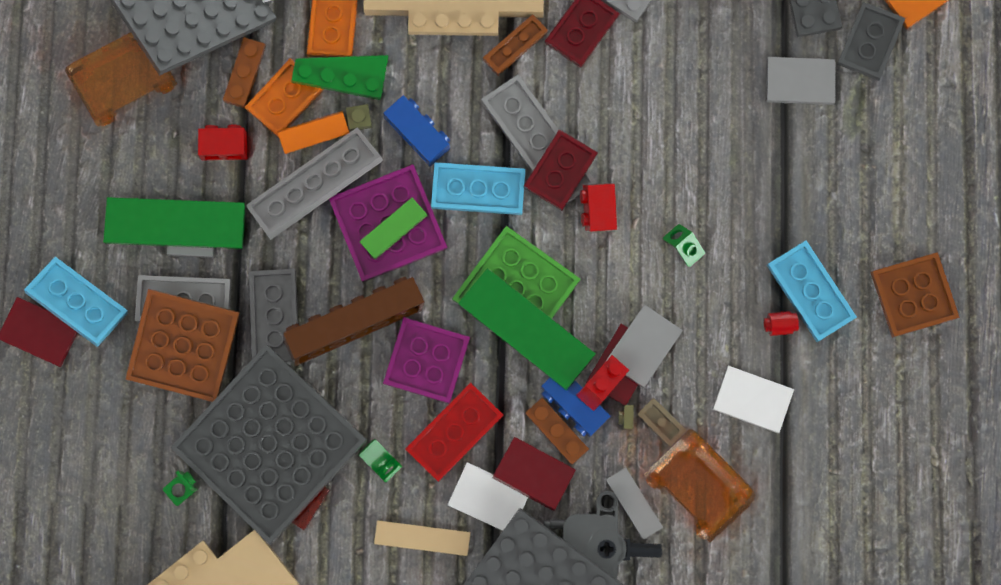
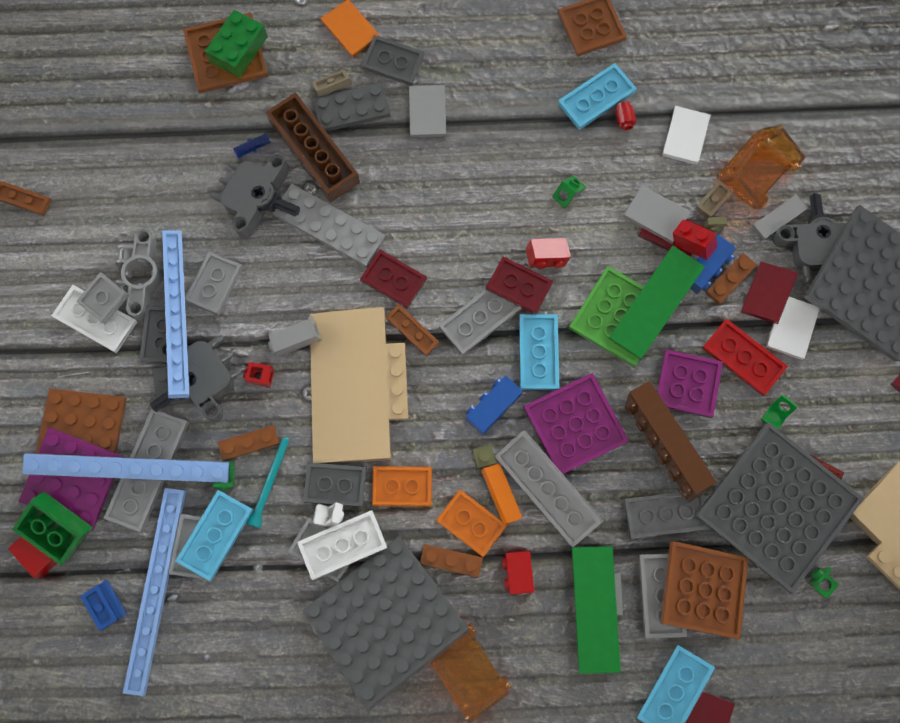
camera: 90 degrees left, 5 degrees down
green wing [291,55,389,100] -> none
bright green tile [360,197,427,260] -> none
tan tile [374,521,471,556] -> none

